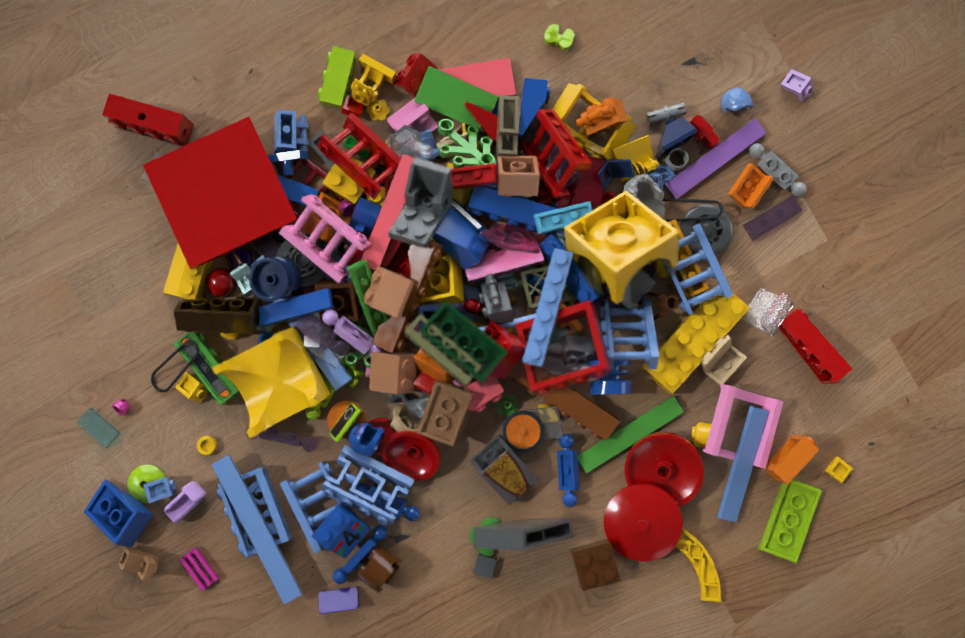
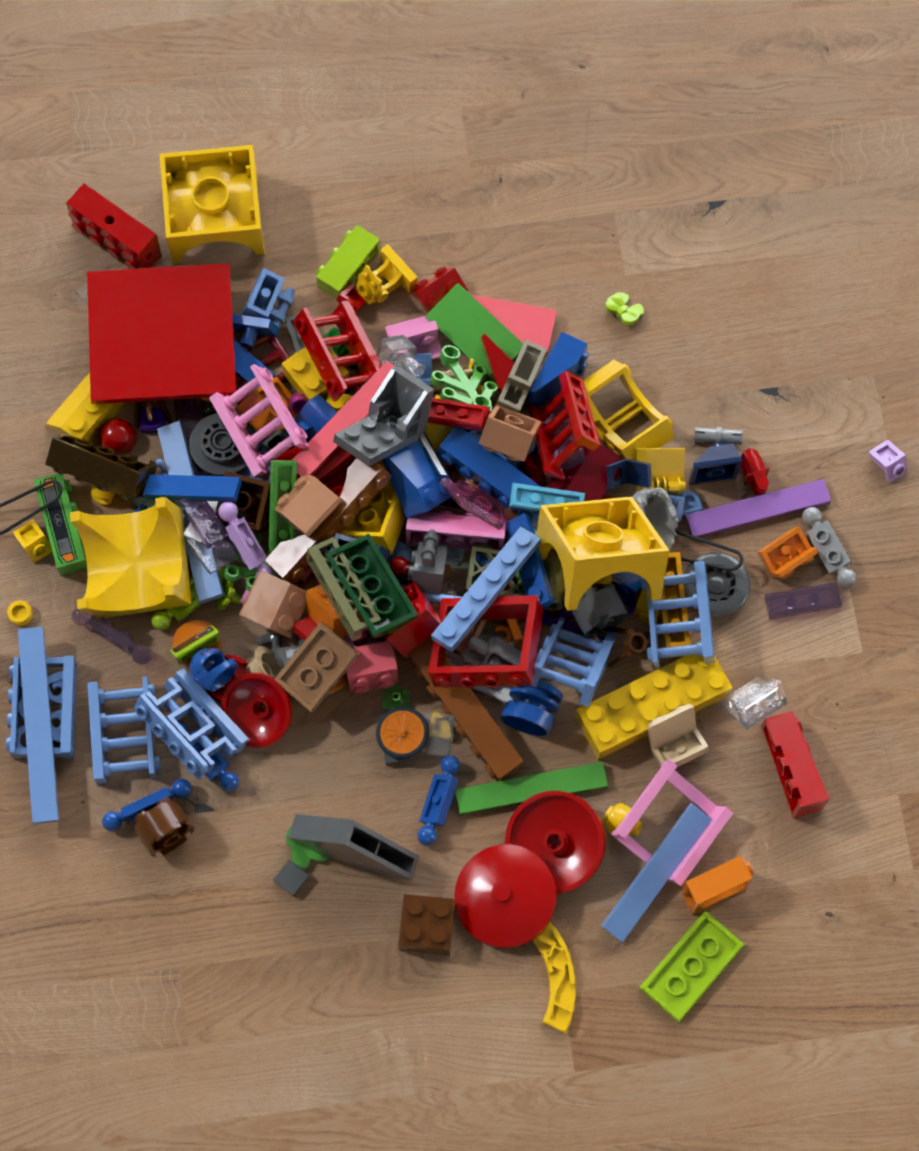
camera: 20 degrees right, 15 degrees down
light aqua bracket [230,263,254,298] -> none
dark blue wheel [249,256,300,301] -> none
blue slope [311,502,371,558] -> none
slope [319,586,360,614] -> none
yellow plant [366,99,390,121] -> none
slope [470,435,538,505] -> none
orange brick [576,97,628,136] -> none
light grey piece [665,147,689,172] -> none
medium blue hair [720,88,754,114] -> none
yellow tile [825,456,853,484] -> none
none -> yellow piece [159,145,265,263]

